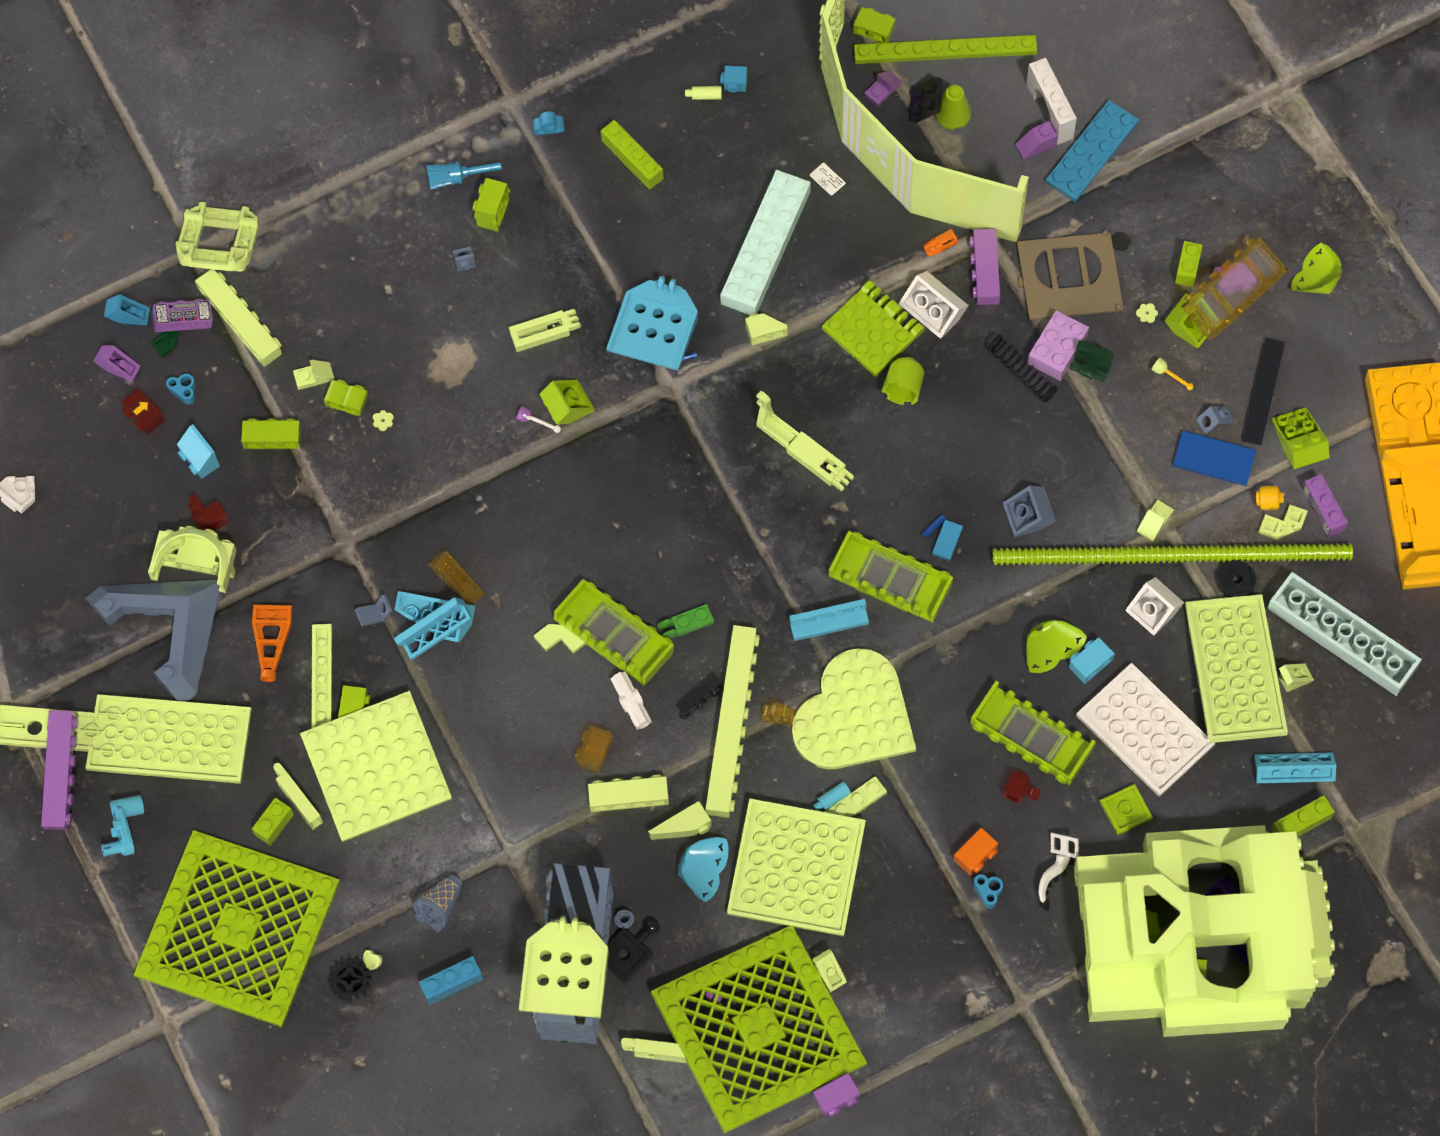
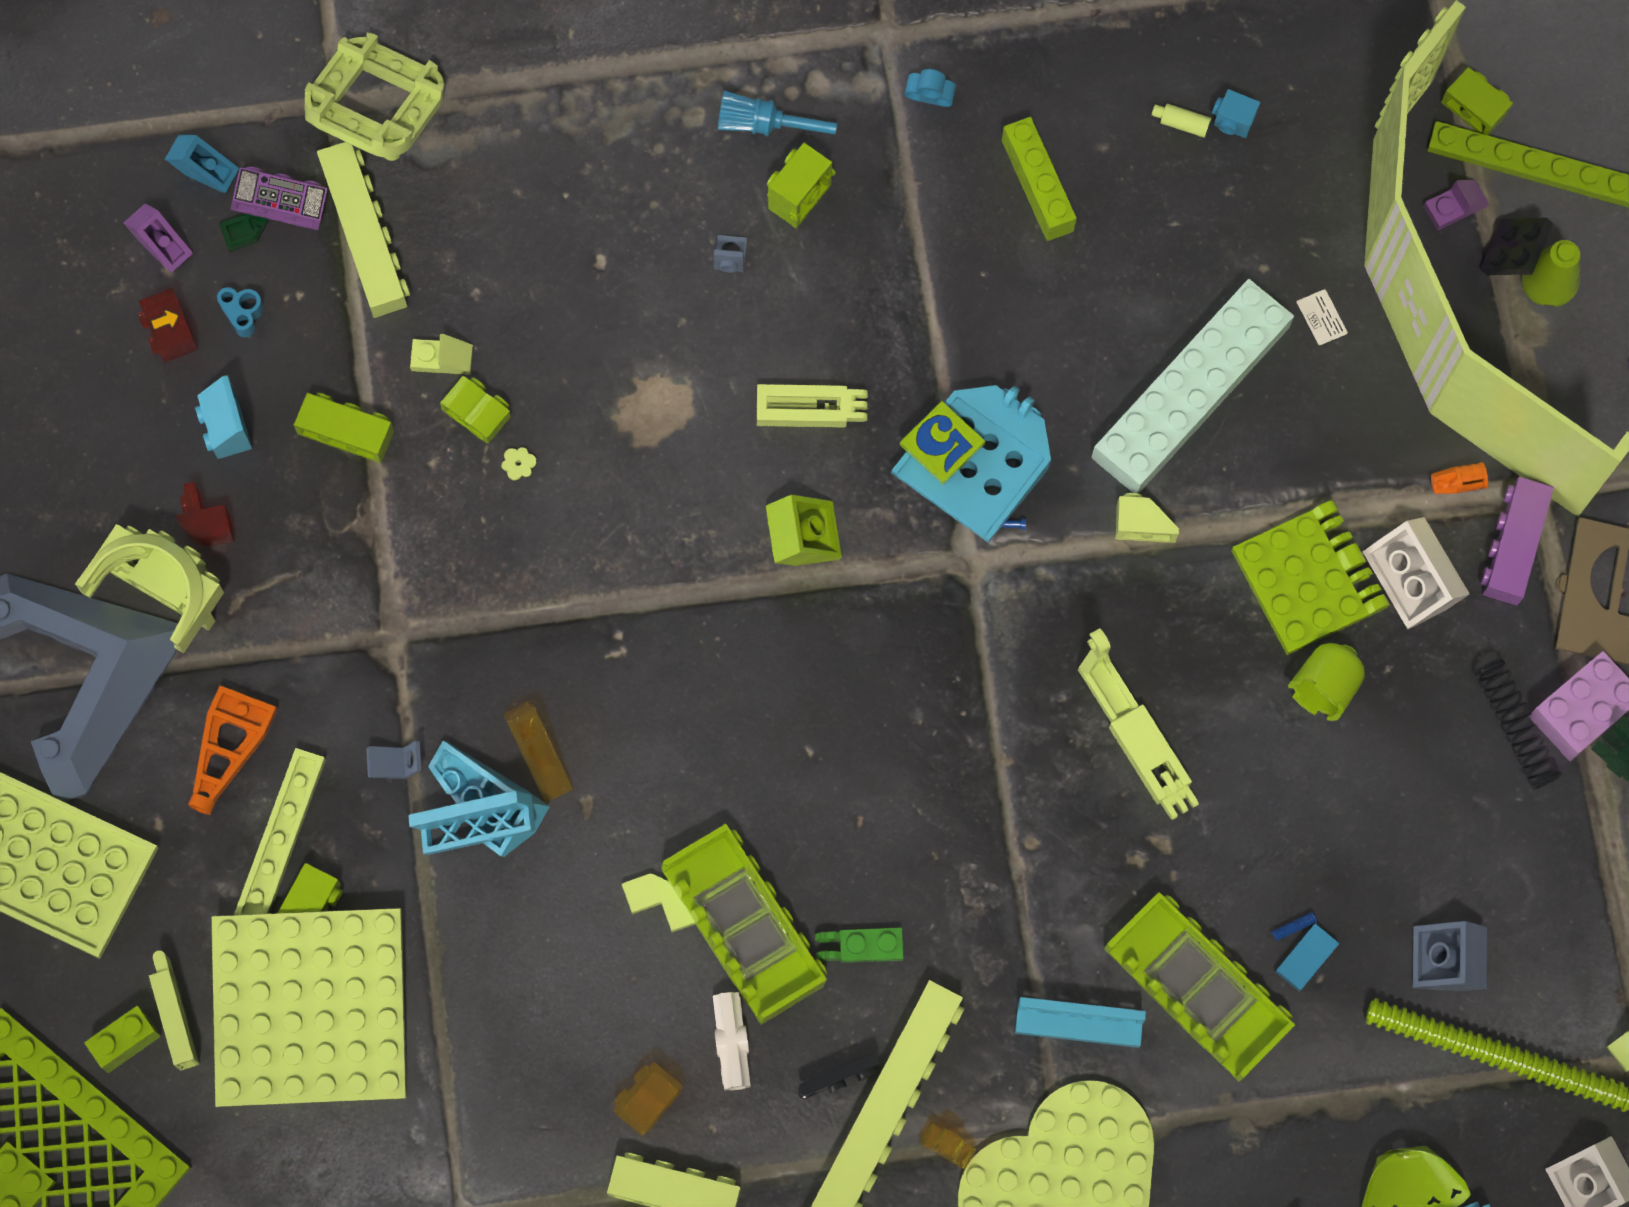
camera: 15 degrees right, 5 degrees up
hinge [516,406,561,433] -> none
none -> lime tile [900,401,985,485]

